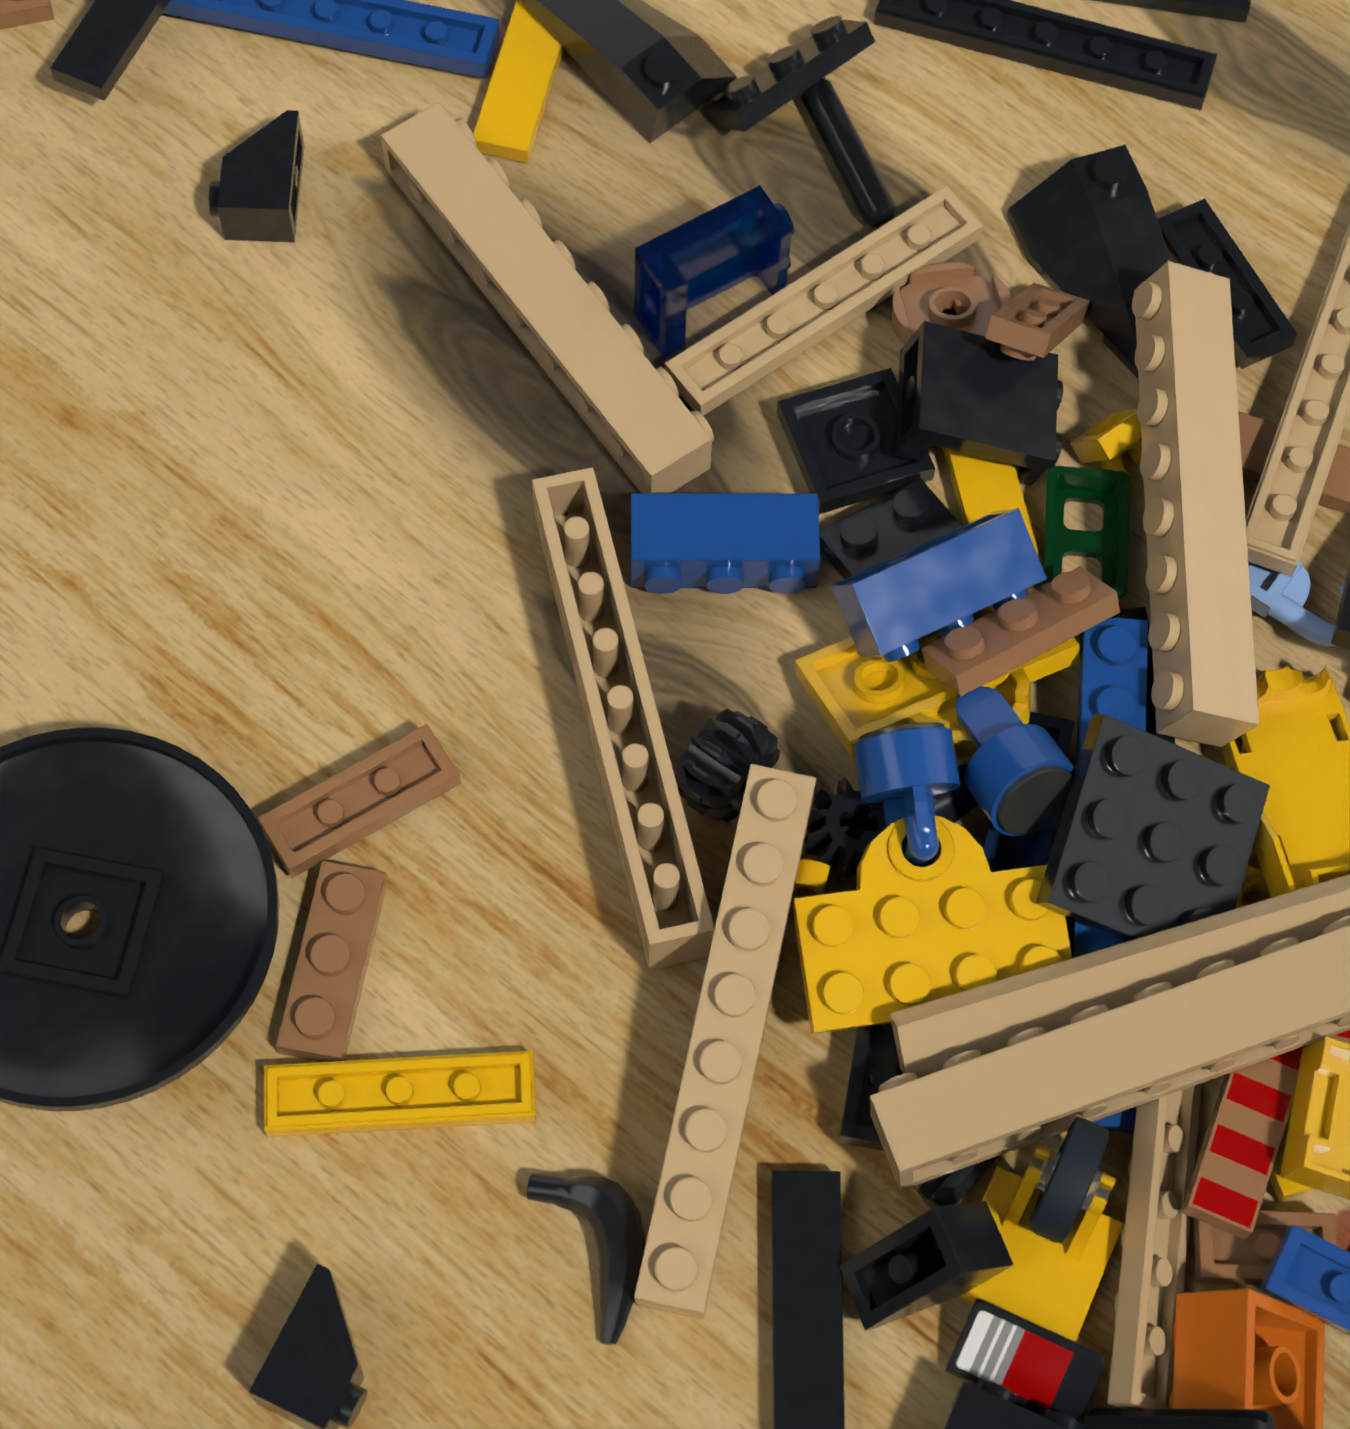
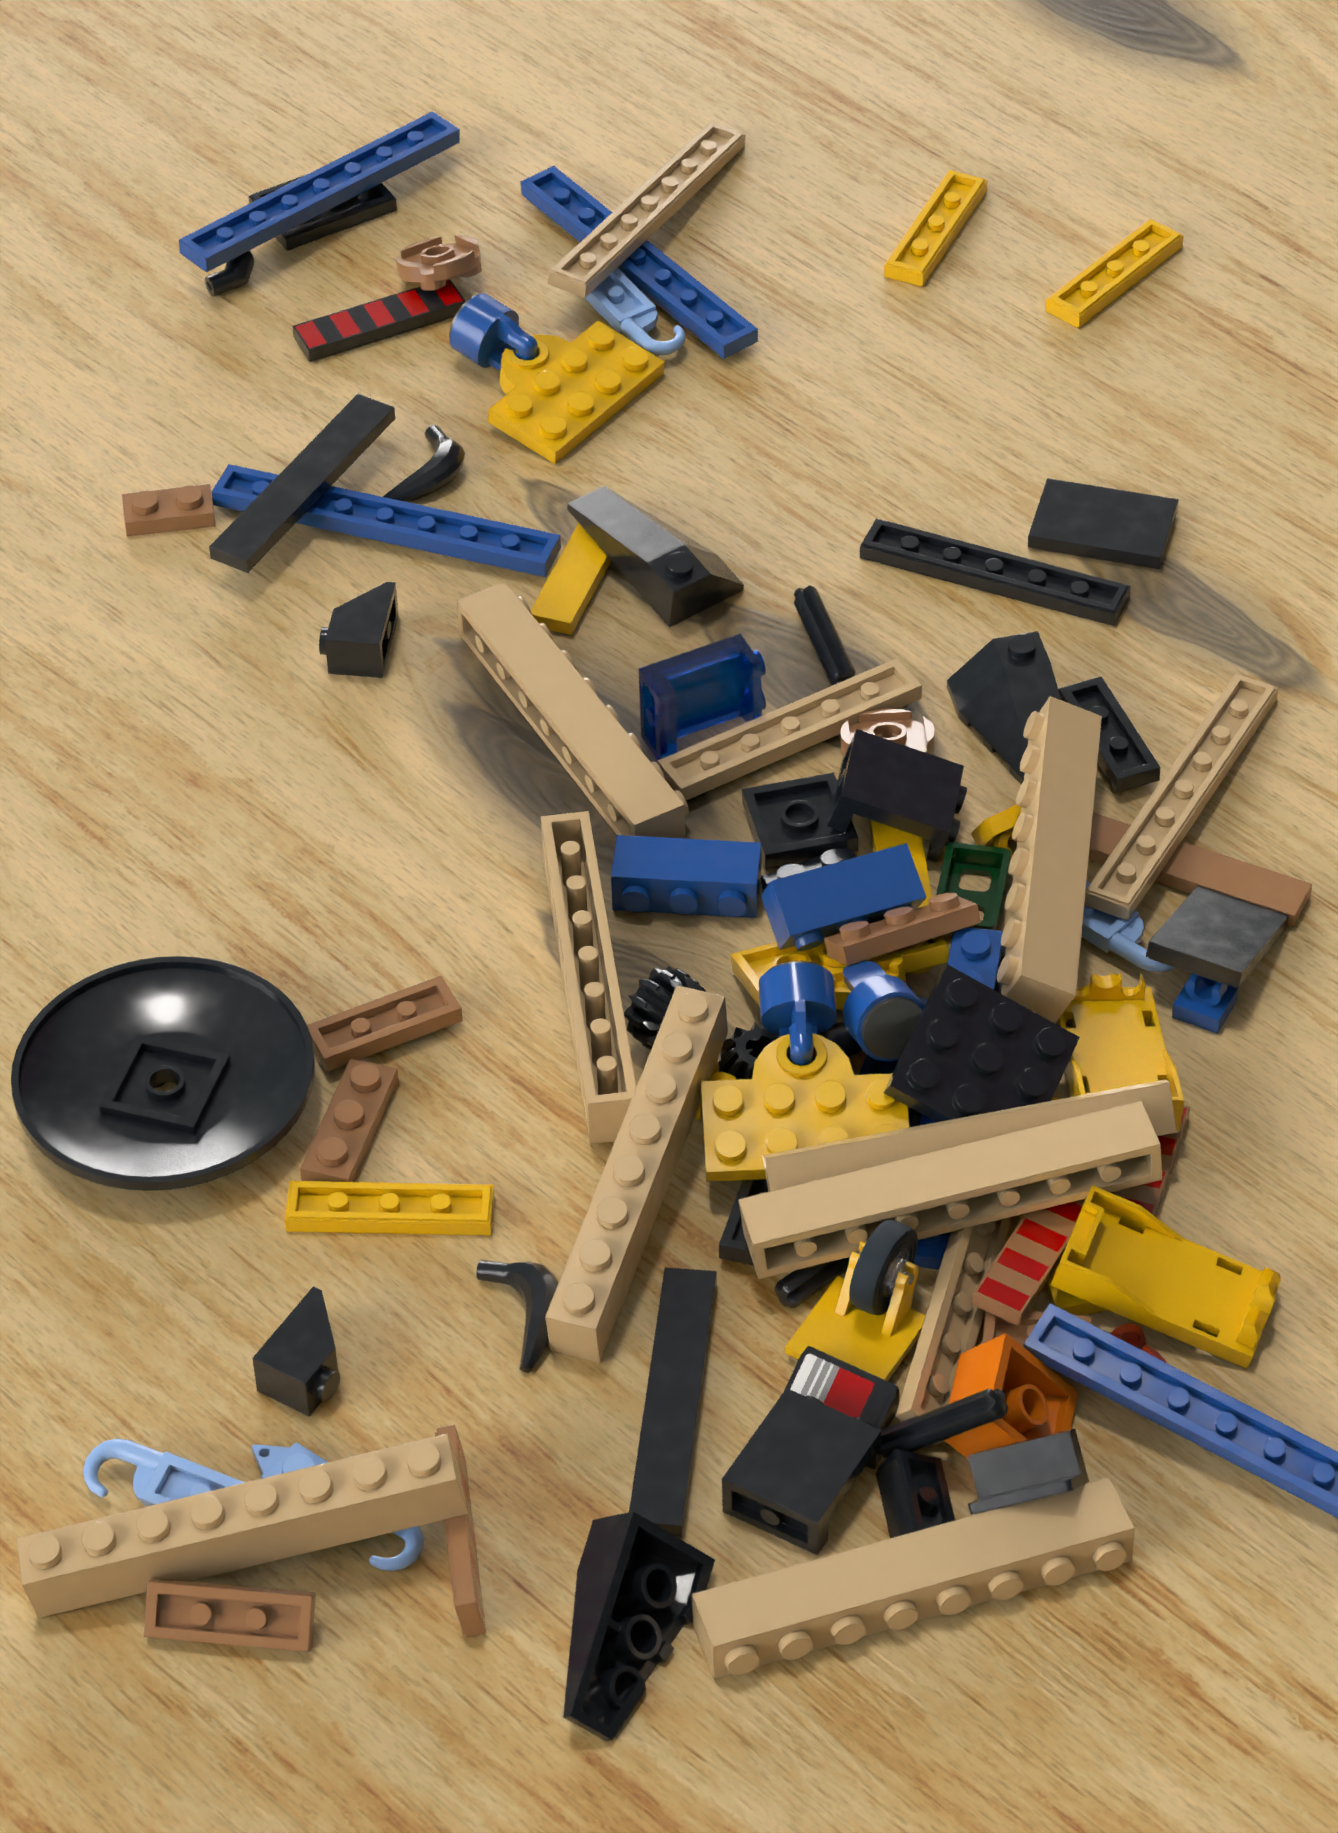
camera: 10 degrees right, 20 degrees down
black plate [707,16,875,132] -> none
black slope [839,1200,1014,1330] -> none
medium nougat plate [985,283,1089,361] -> none

